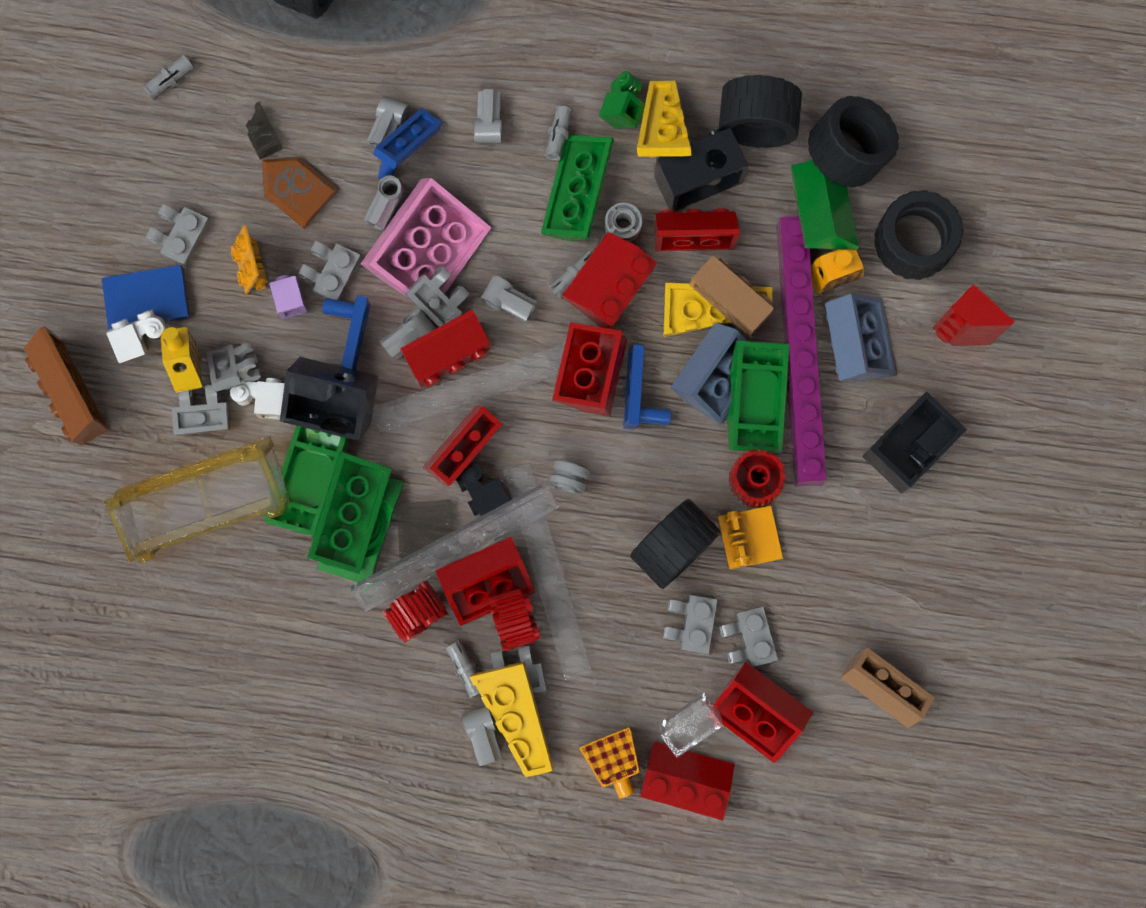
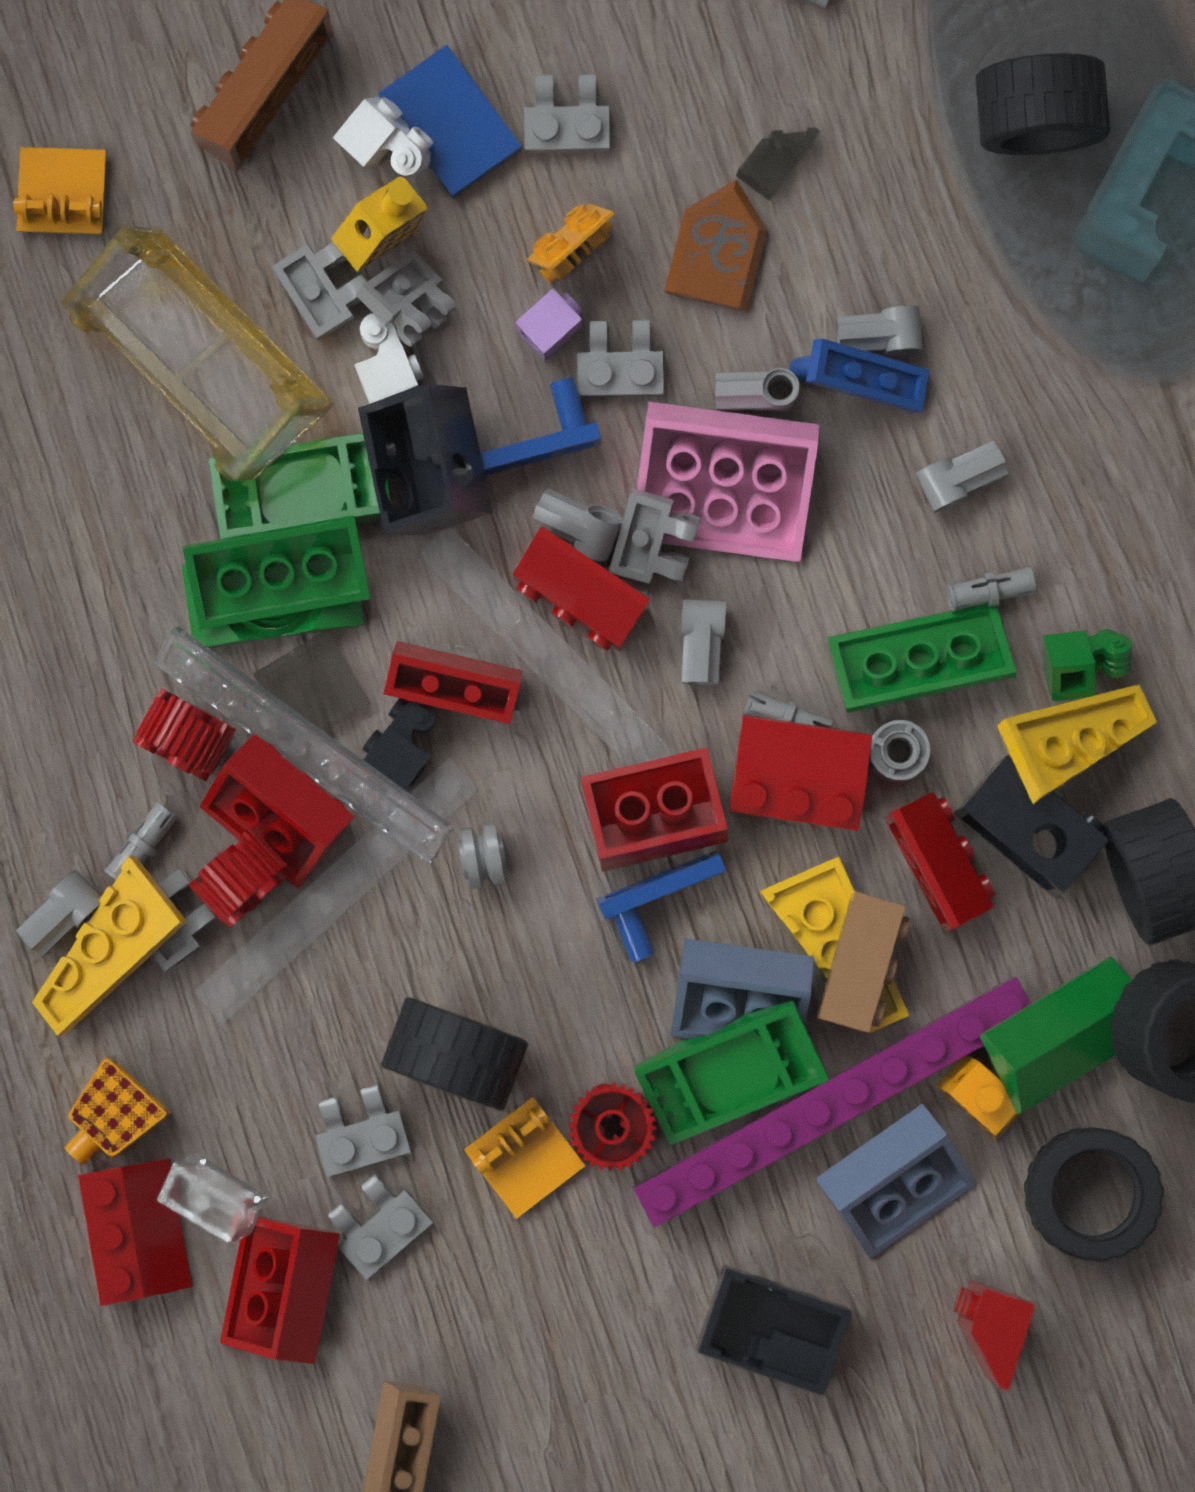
camera: 60 degrees right, 5 degrees up
none -> light orange hinge [14,147,106,235]

